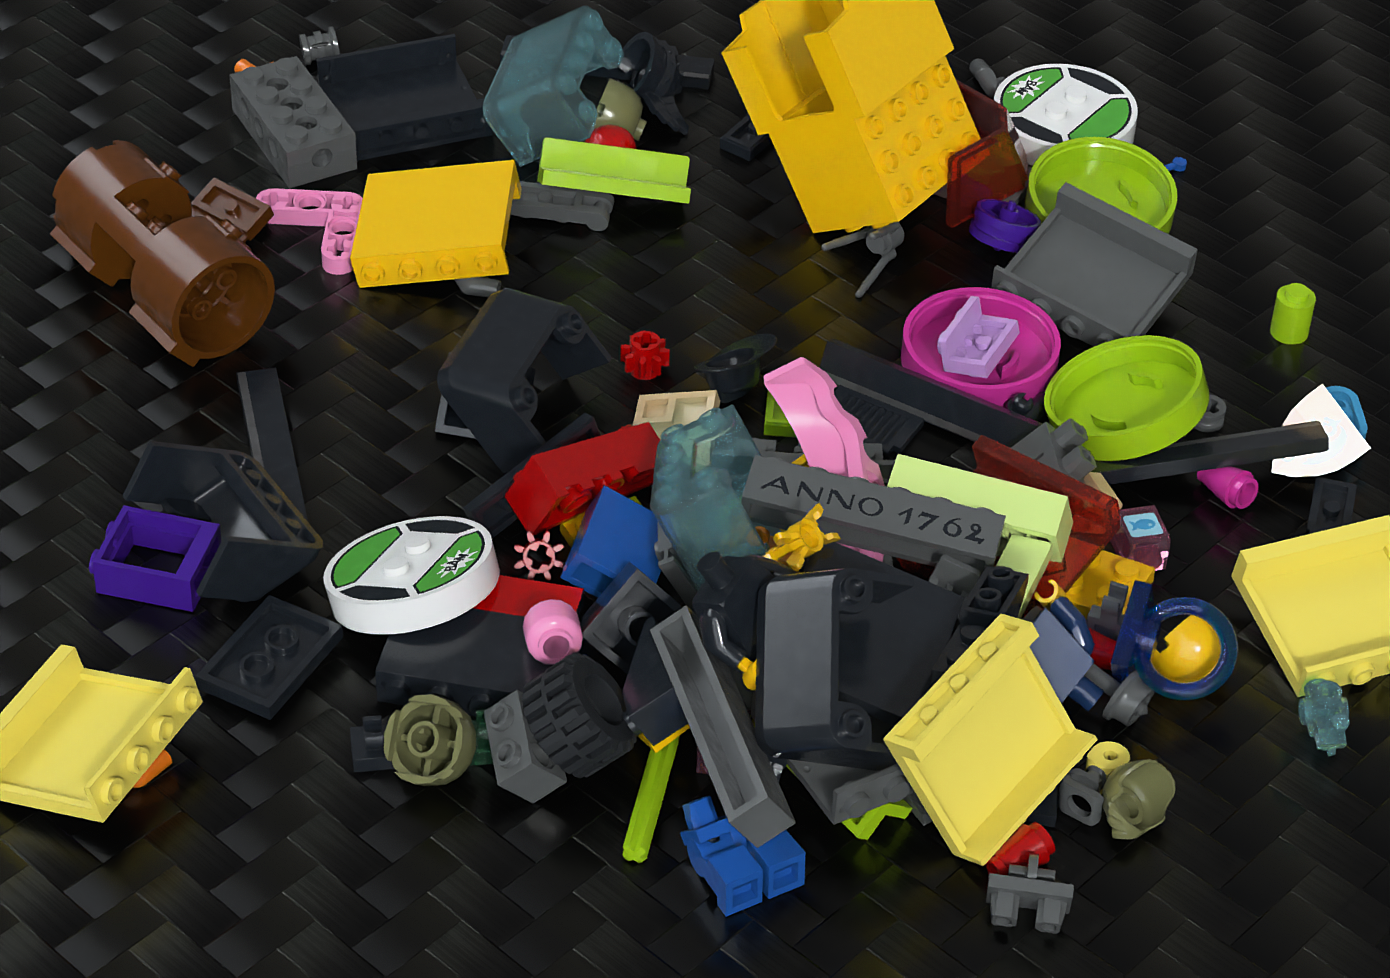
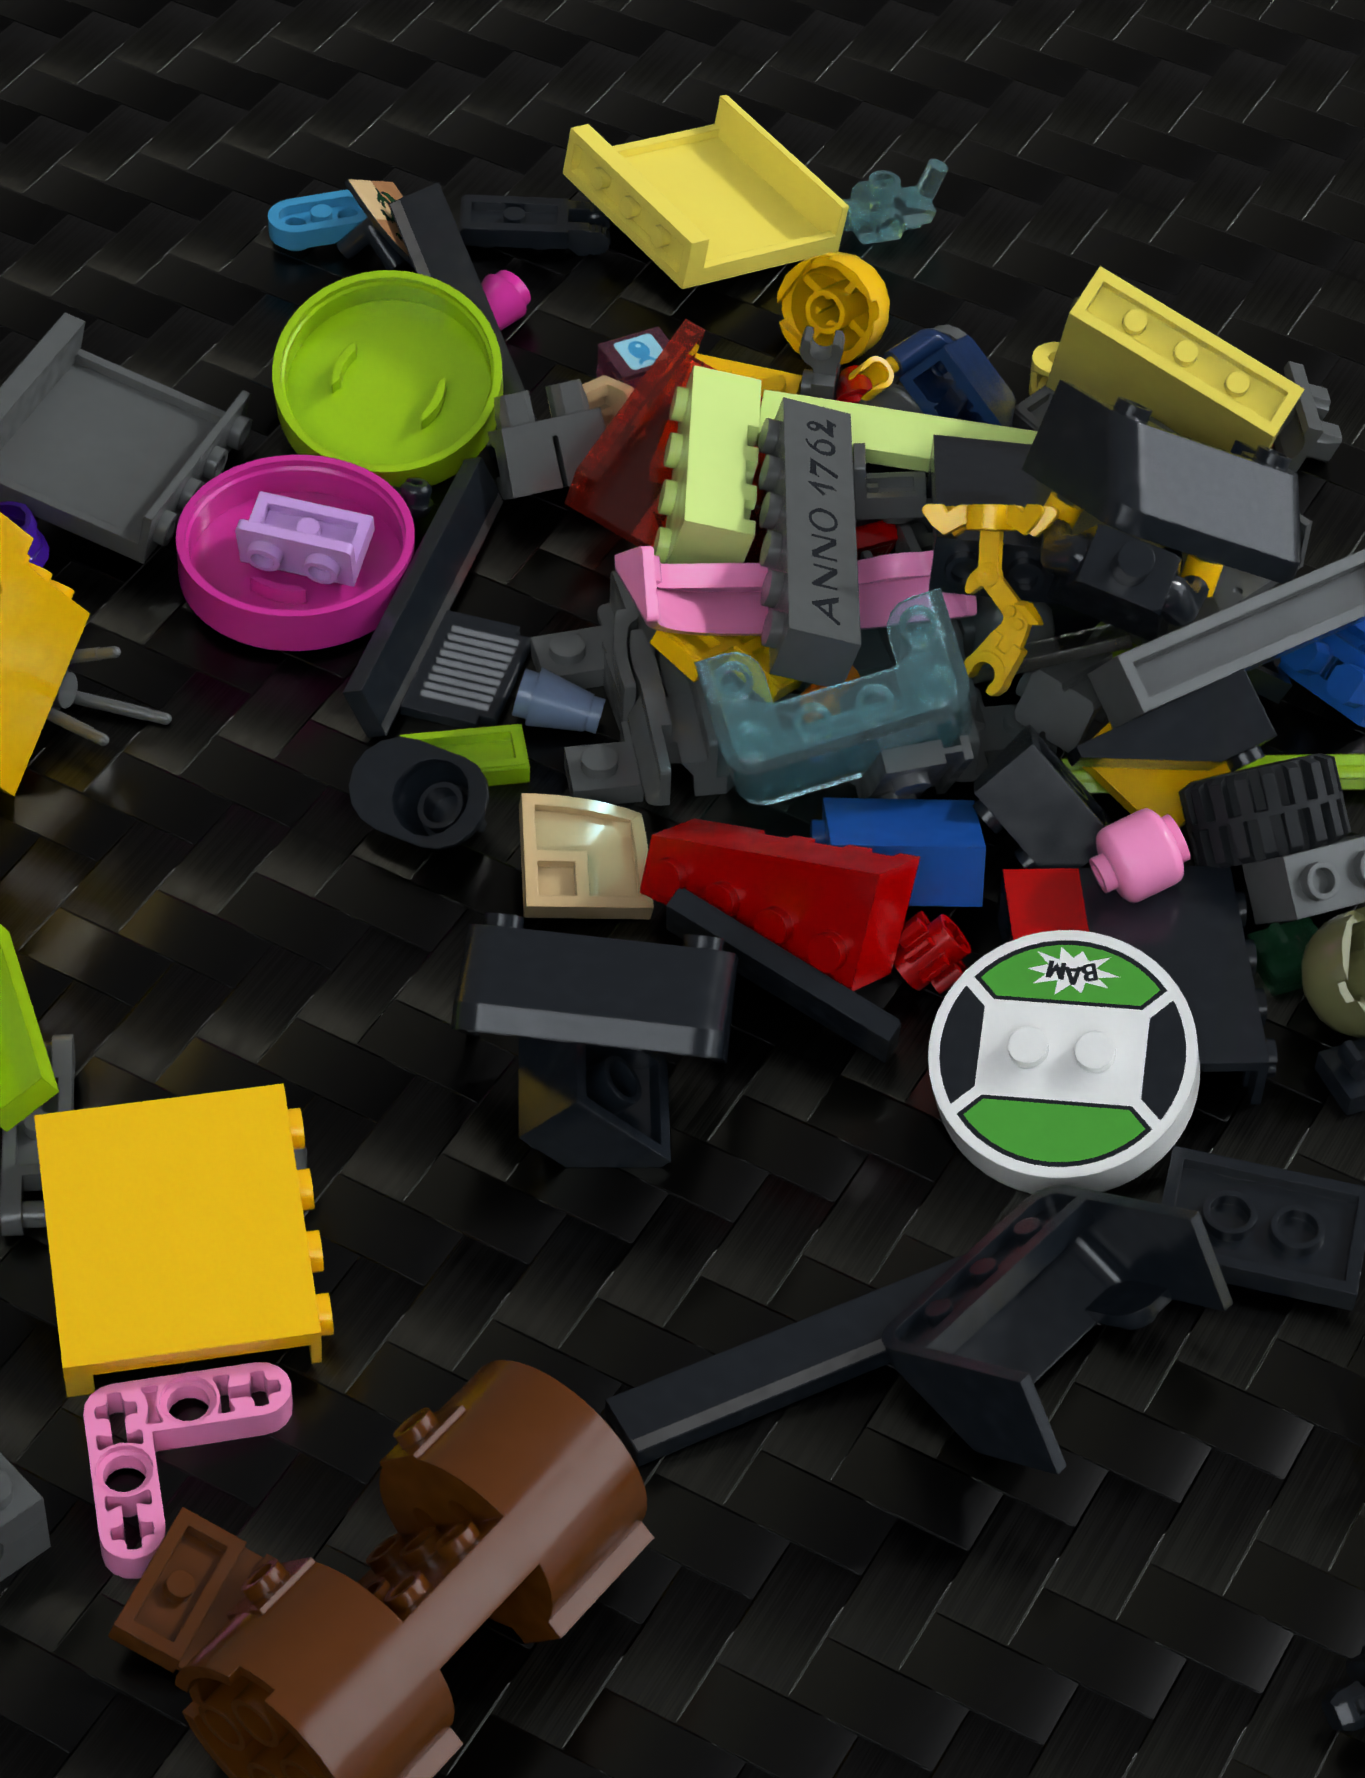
camera: 105 degrees left, 5 degrees up
dark purple window [89,505,222,612] -> none
red gear [621,331,670,380] -> none
black slope [931,566,1029,685] -> none
clear blue tile [1111,580,1238,700] -> none
lime brick [1270,283,1316,345] -> none

